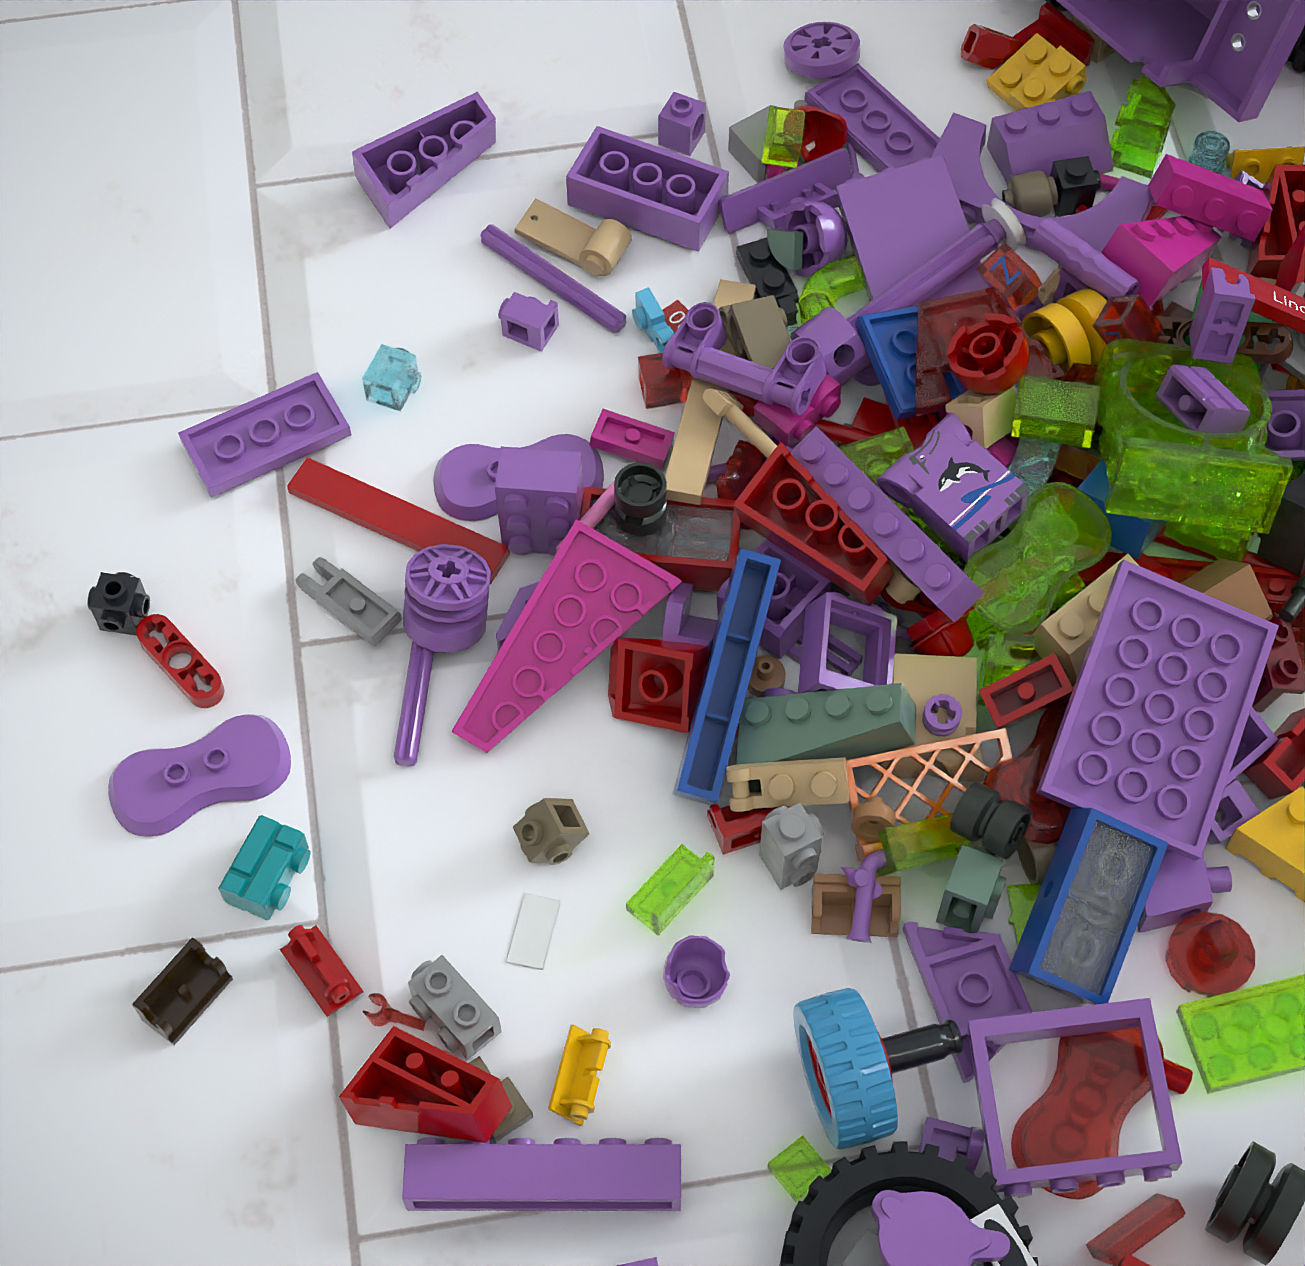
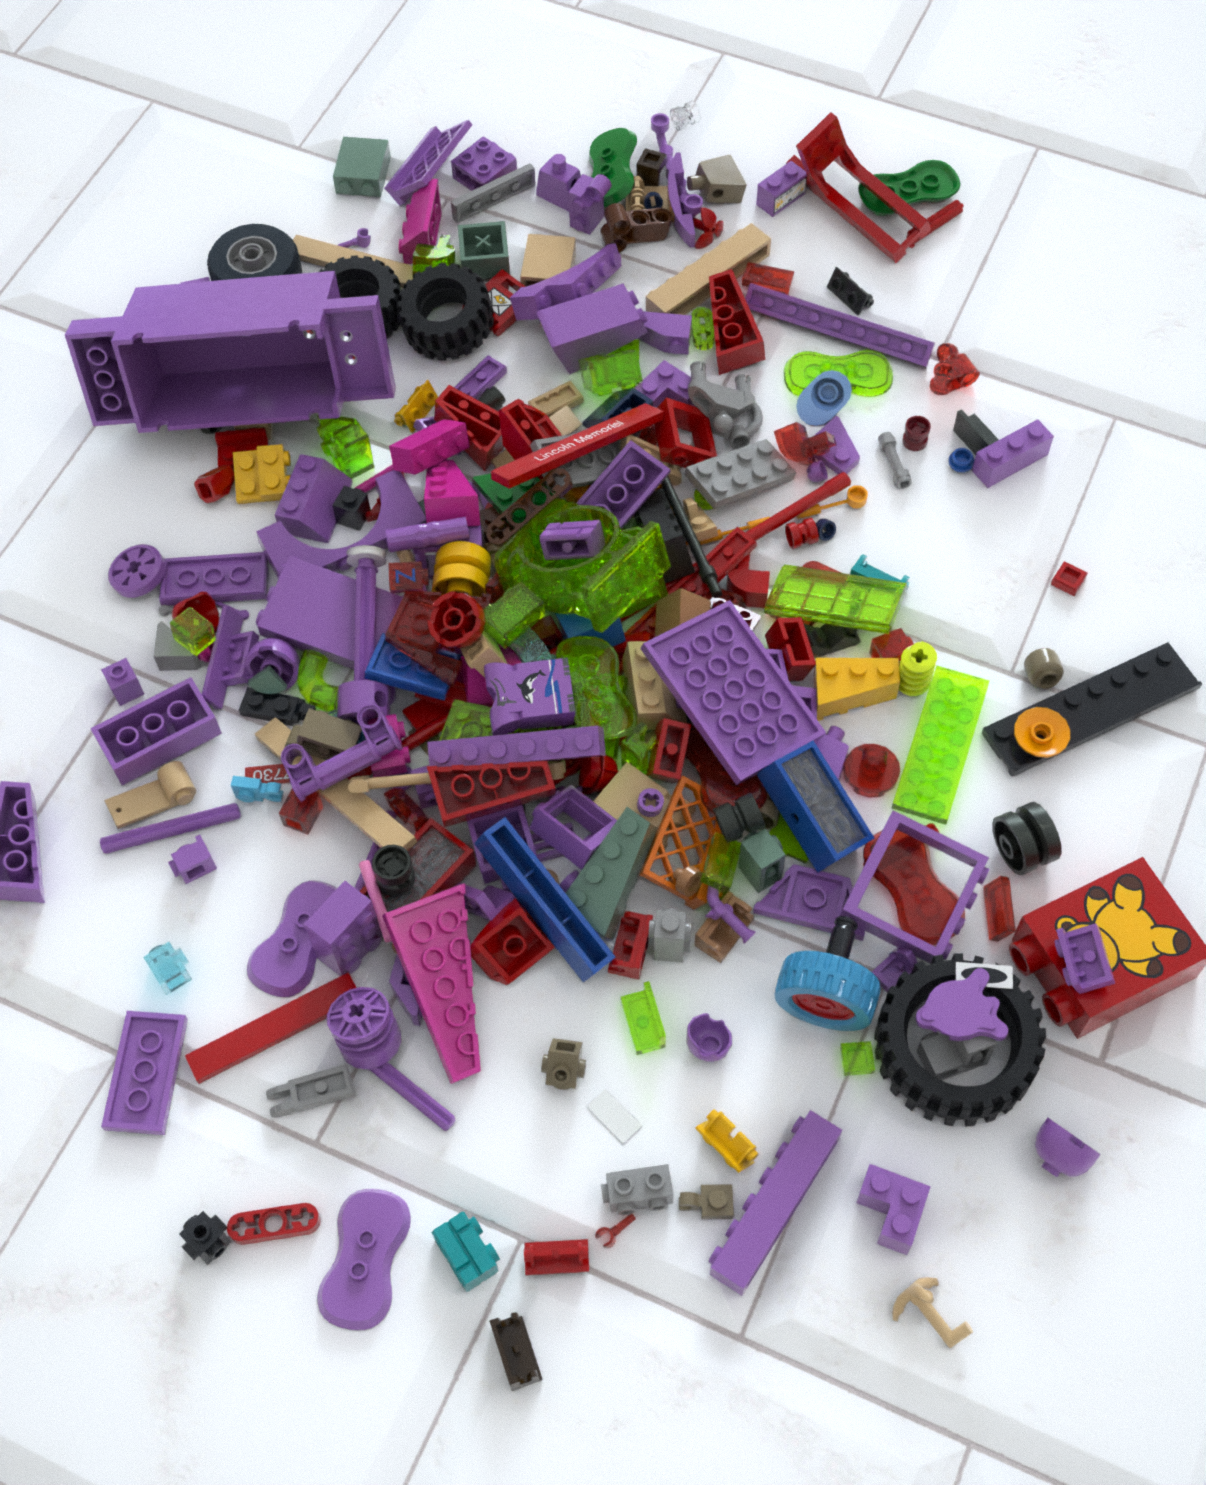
camera: 55 degrees left, 0 degrees up
red wedge [339,1026,513,1143] -> none
dark pink plate [589,408,675,470] -> none
tan plate [726,757,850,812] -> none
dark tan head [1002,170,1058,217] -> none
clear red brick [1092,295,1164,358] -> none
clear light blue wheel [1188,131,1230,175] -> none
medium lavender hinge [1189,267,1255,364] -> none

